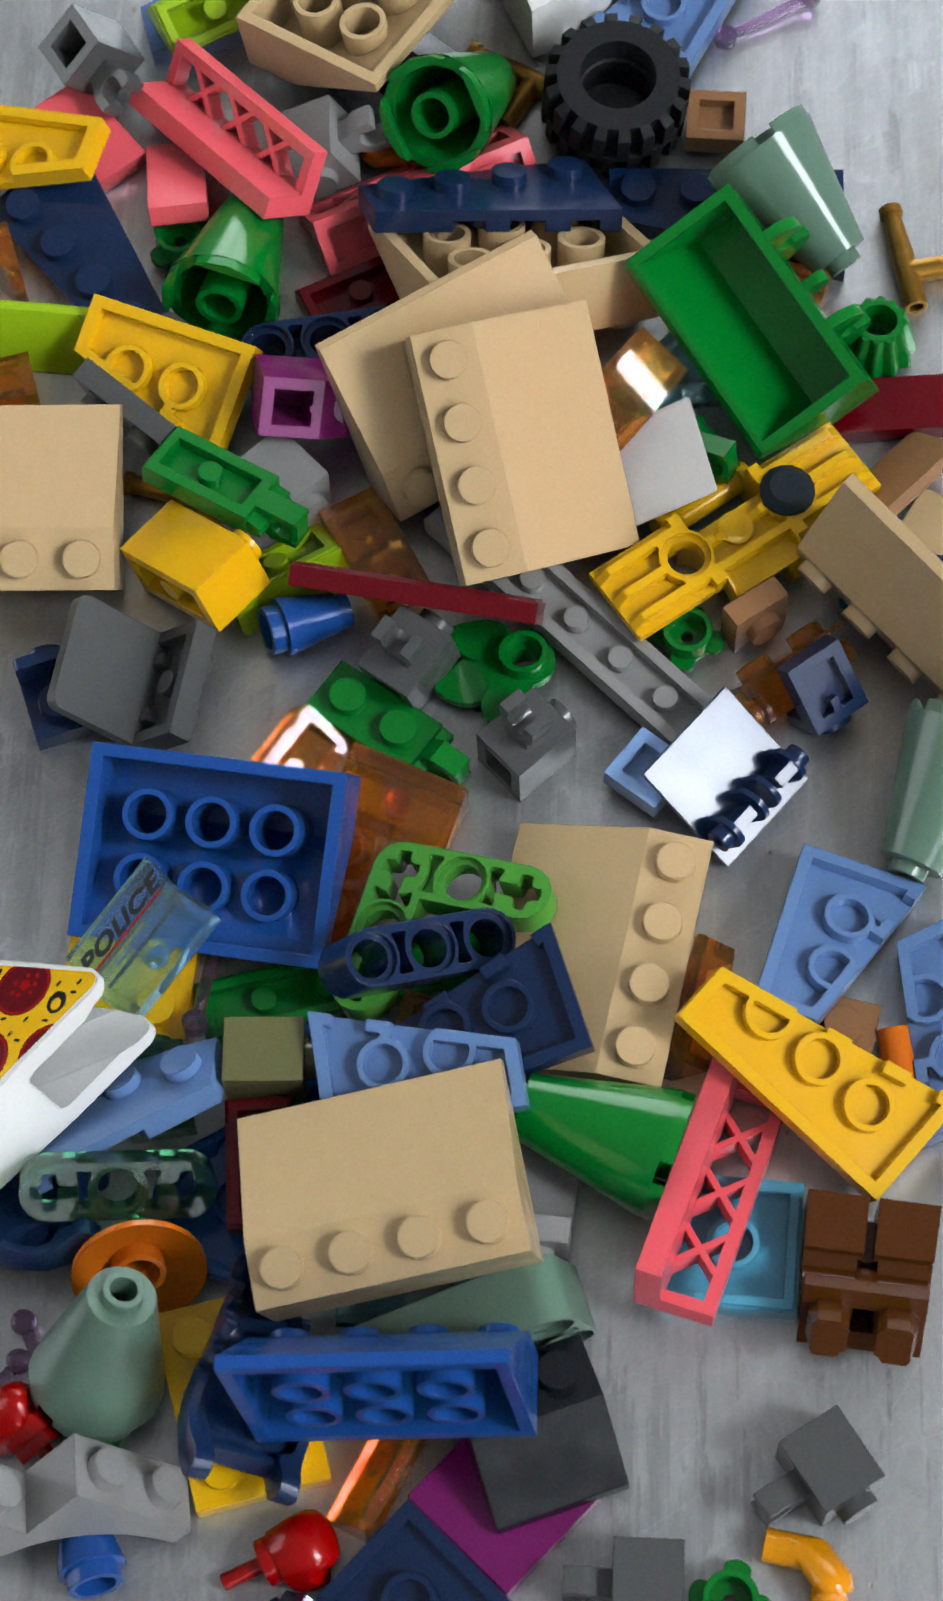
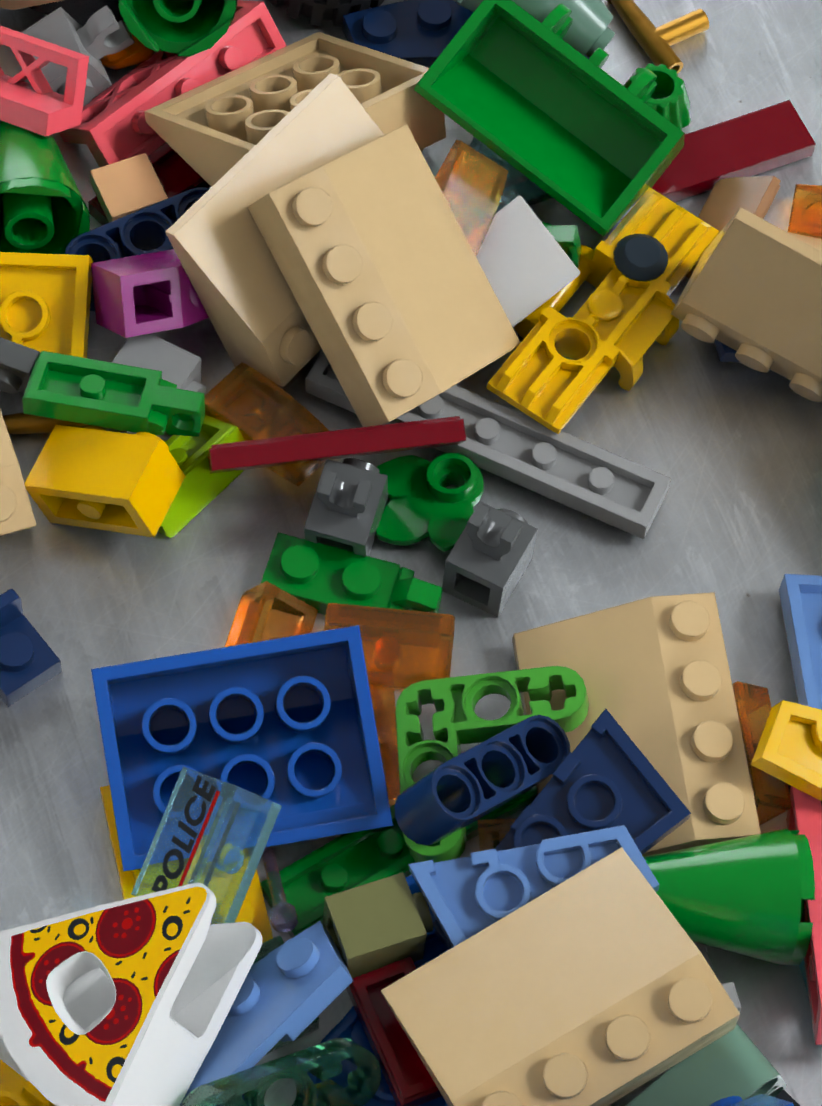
camera: 30 degrees left, 5 degrees down
dark grey bracket [47,595,217,750] -> none
blue cone [257,593,354,658] -> none
dark blue wing [358,156,623,233] -> none
light blue plate [604,726,669,818] -> none
hinge [642,687,809,867] -> none
green plate [650,606,724,673] -> none
medium nougat plate [720,576,789,653] -> none
clear orange hinge [729,619,857,725] -> none
dark blue bracket [776,635,869,736] -> none
none -> light nougat tile [90,153,168,223]

